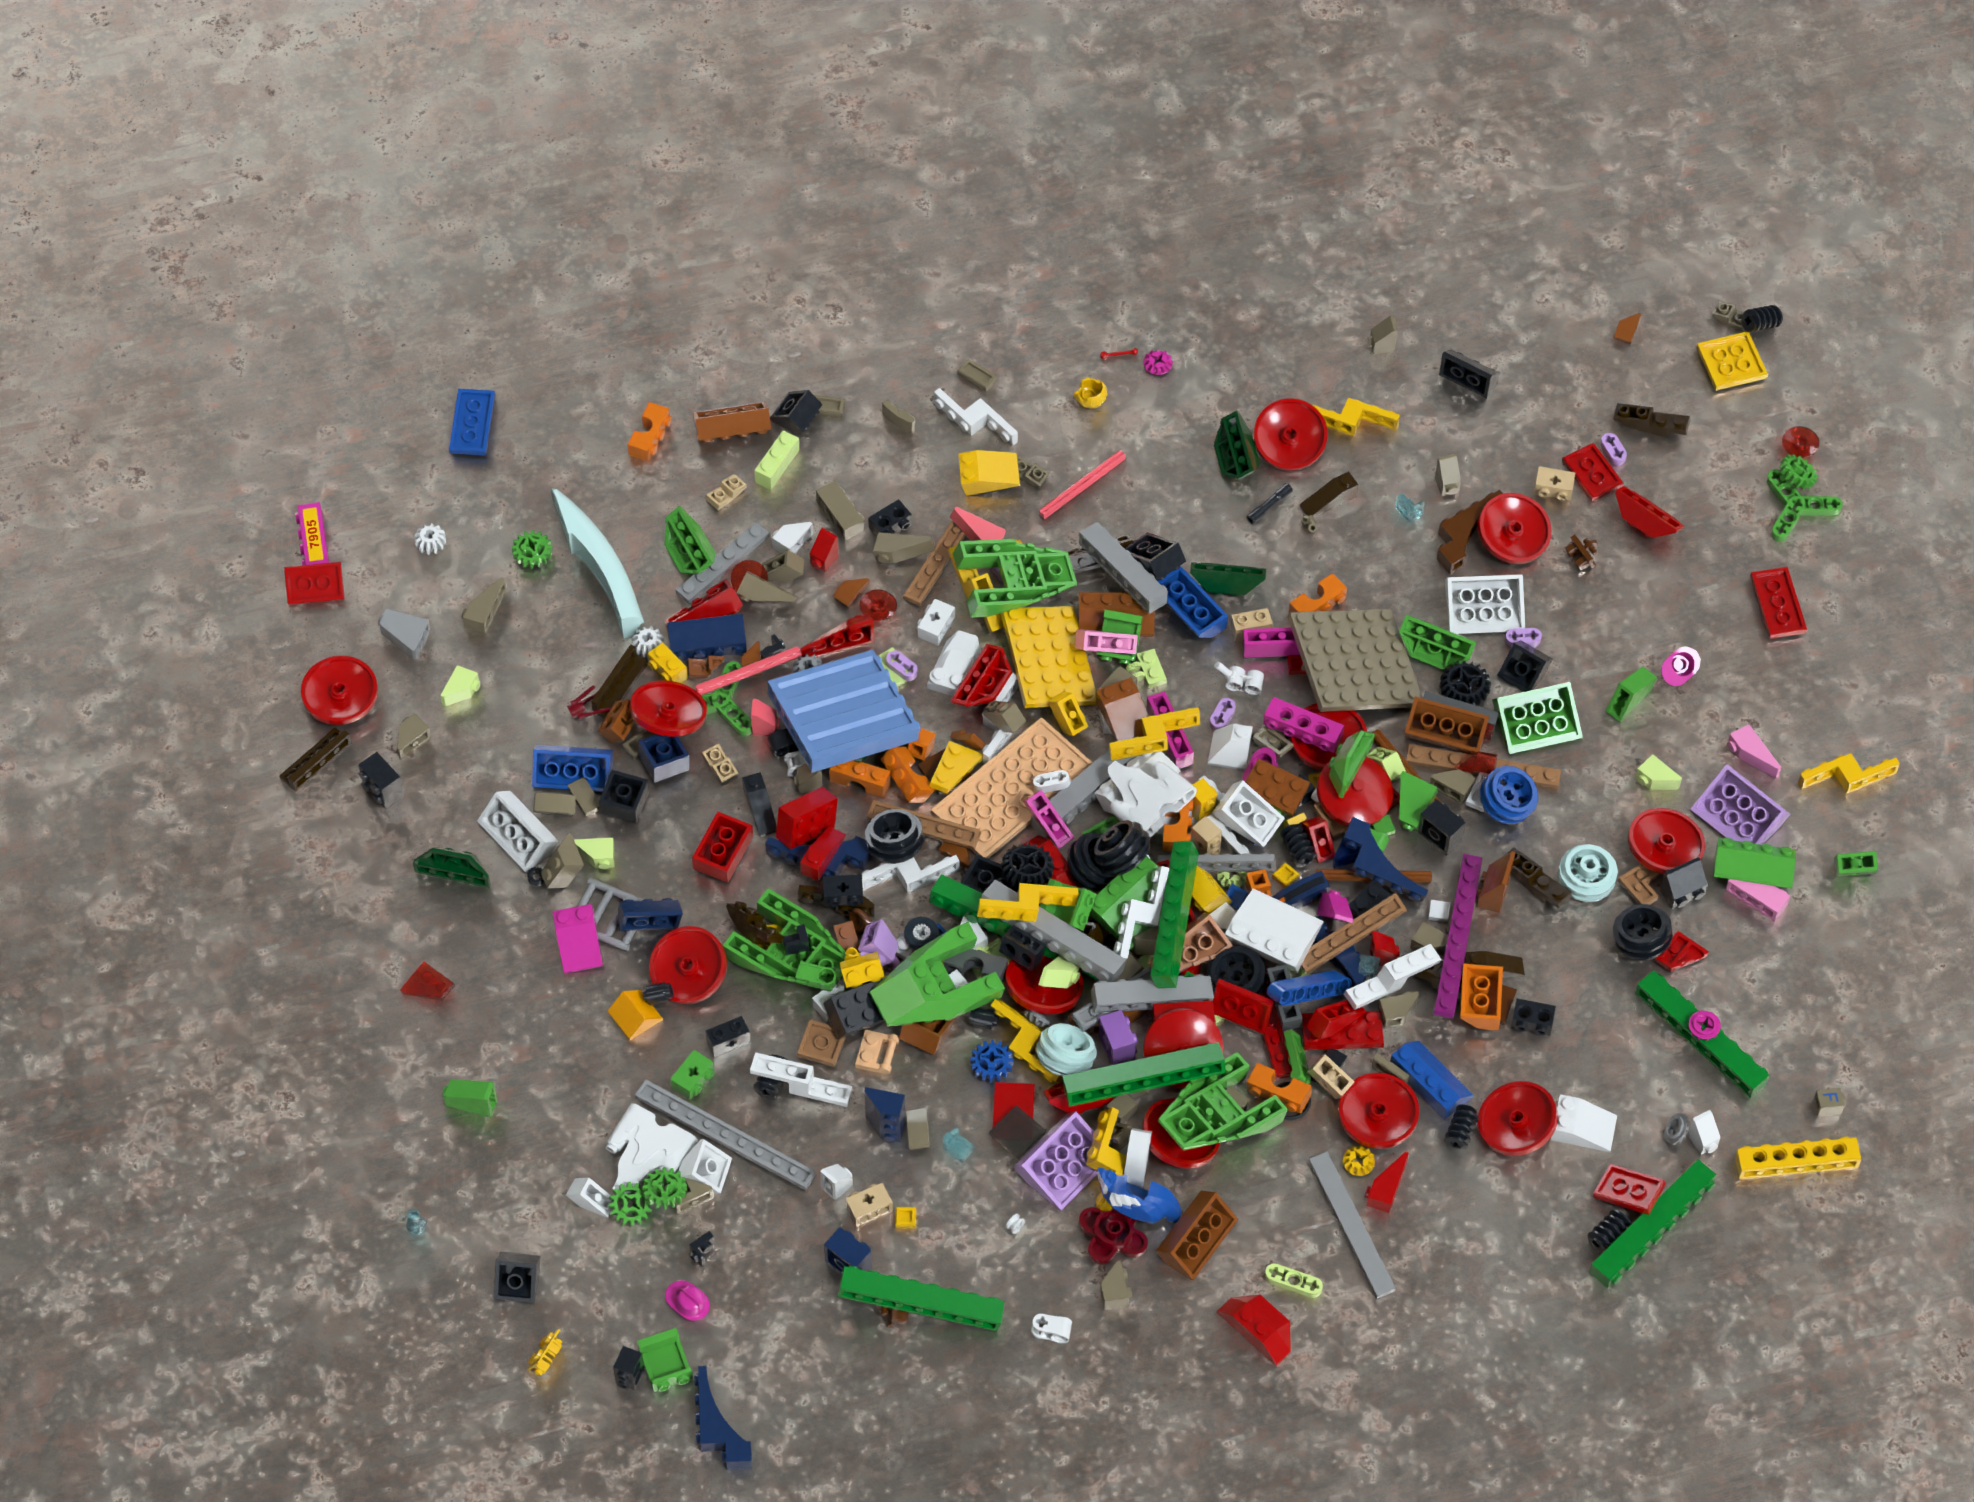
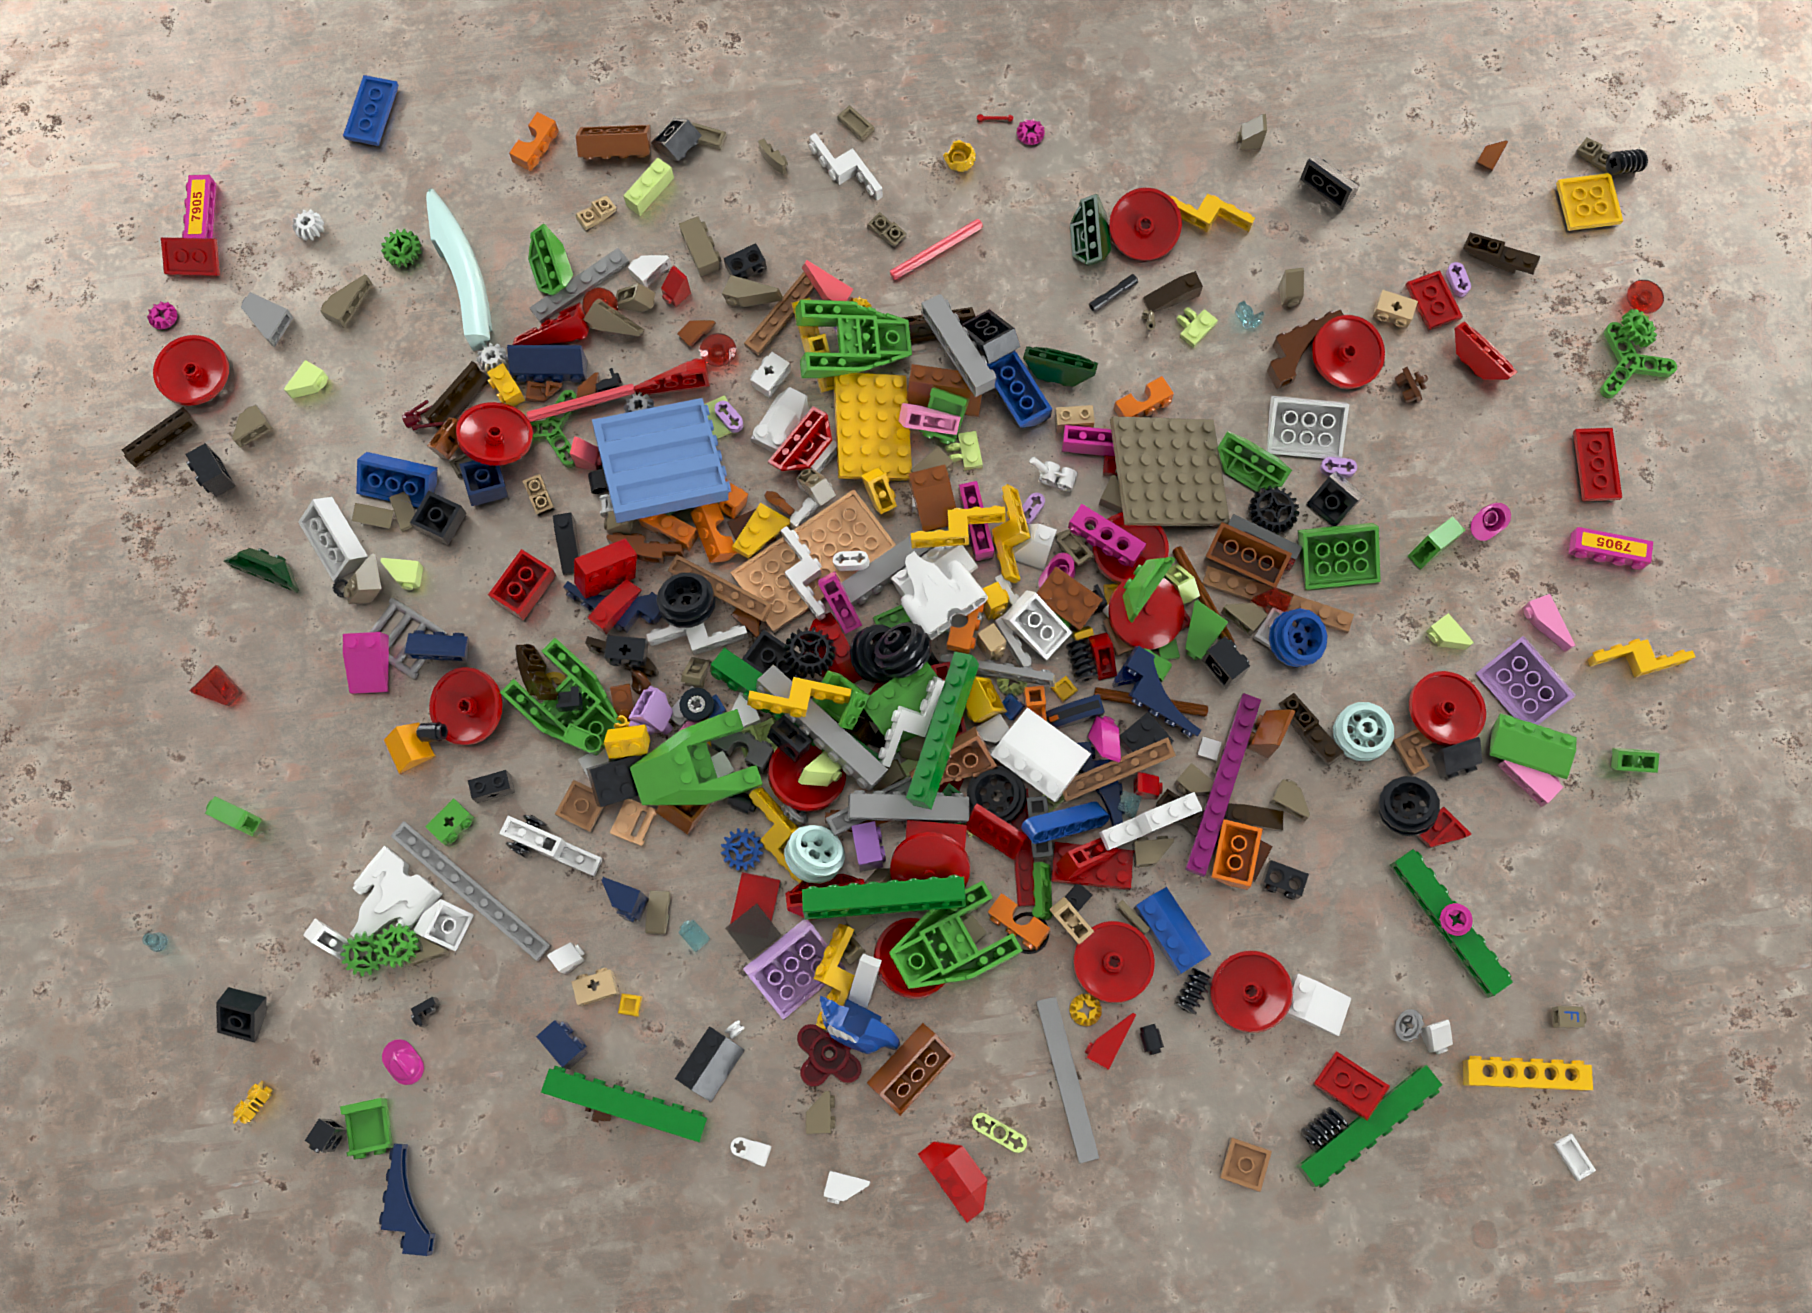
camera: 10 degrees right, 15 degrees up
yellow slope [958,450,1020,496] -> none
none -> dark pink gear [147,301,177,329]
none -> dark orange slope [606,533,684,564]
none -> black slope [675,1026,745,1102]
none -> dark tan slope [681,657,710,689]
none -> white bracket [781,526,826,621]
none -> white slope [824,1171,870,1204]
none -> yellow bracket [992,484,1031,584]
none -> dark tan slope [1099,475,1123,513]
none -> black brick [1139,1024,1164,1055]
none -> yellowish green hinge [1176,307,1218,348]
none -> medium nougat plate [1219,1138,1272,1192]
none -> dark tan slope [1269,779,1310,821]
none -> white tile [1553,1134,1596,1181]
none -> dark pink brick [1568,527,1654,569]

